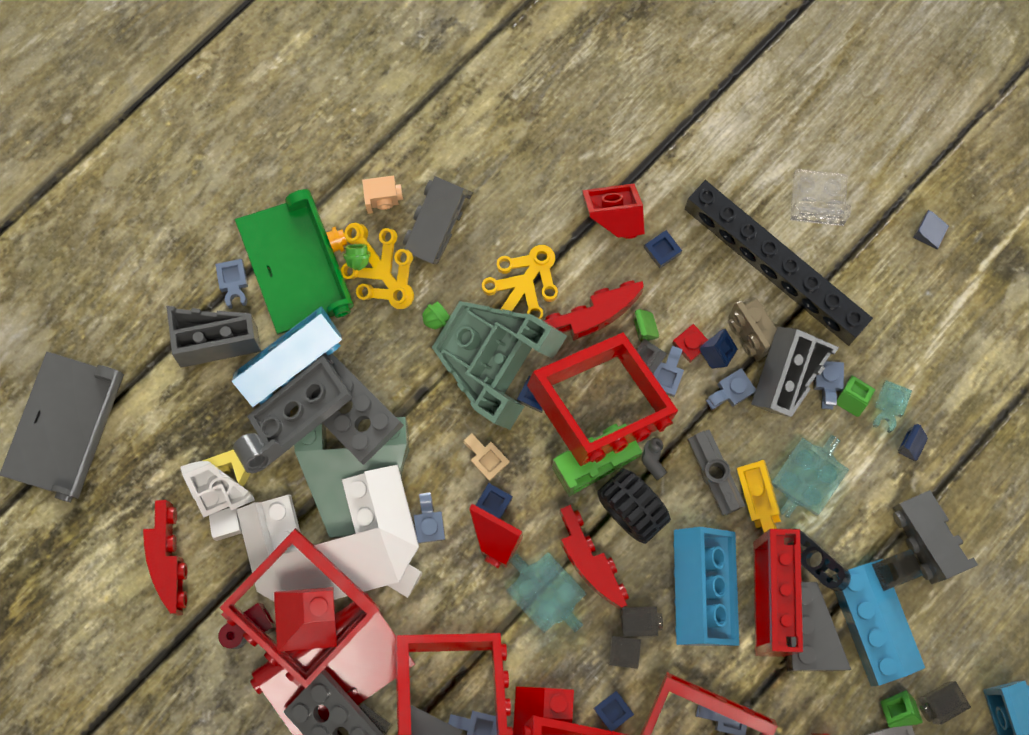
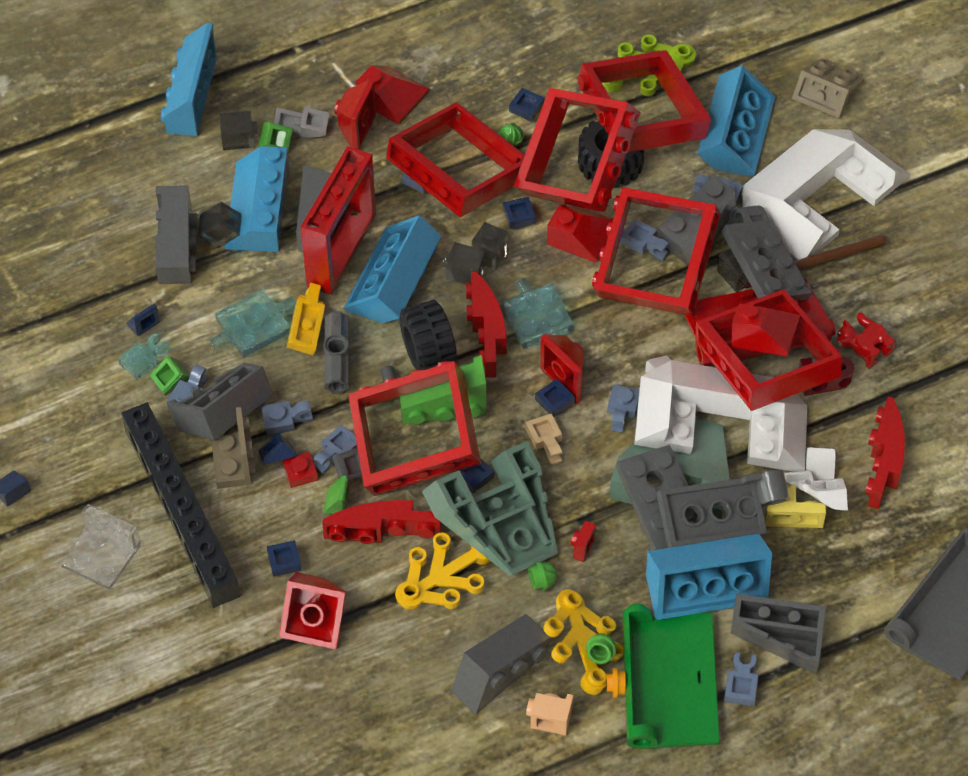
camera: 160 degrees left, 20 degrees down
black beam [787,530,851,591] -> none
none -> red plate [570,521,596,562]
none -> red animal [836,312,896,369]

